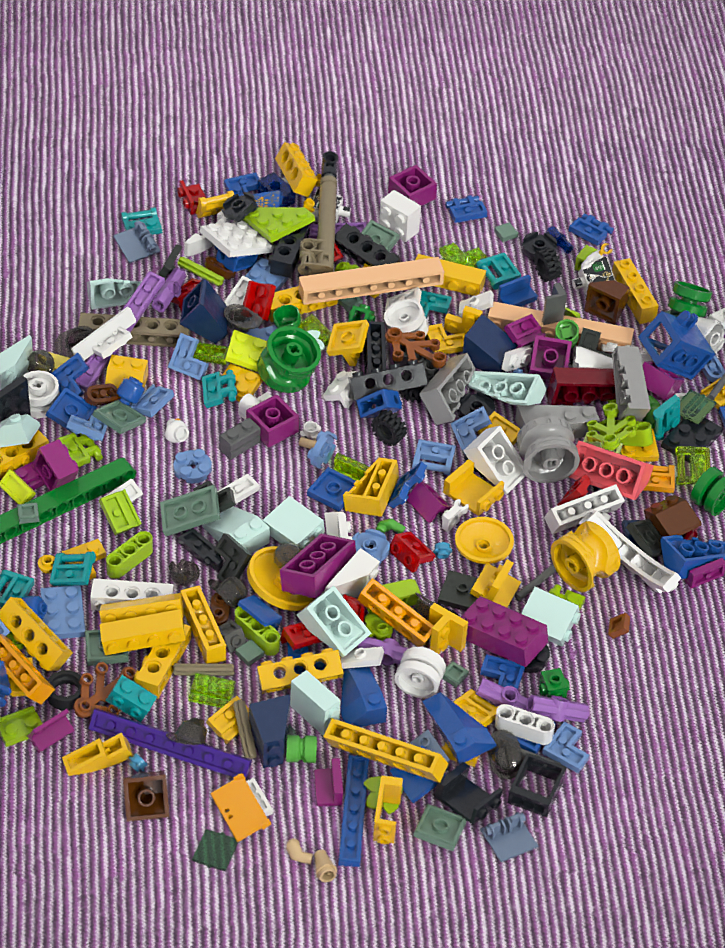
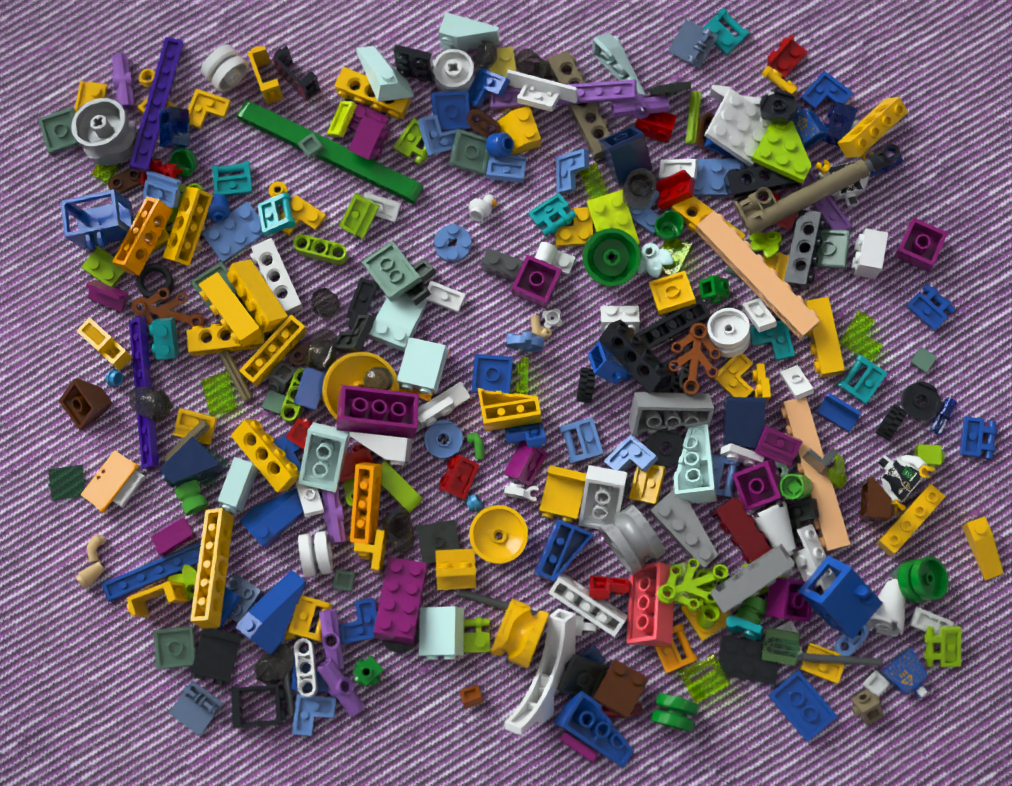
camera: 70 degrees right, 30 degrees up
none -> blue wedge [533,519,595,582]
none -> yellow slope [962,516,1004,581]

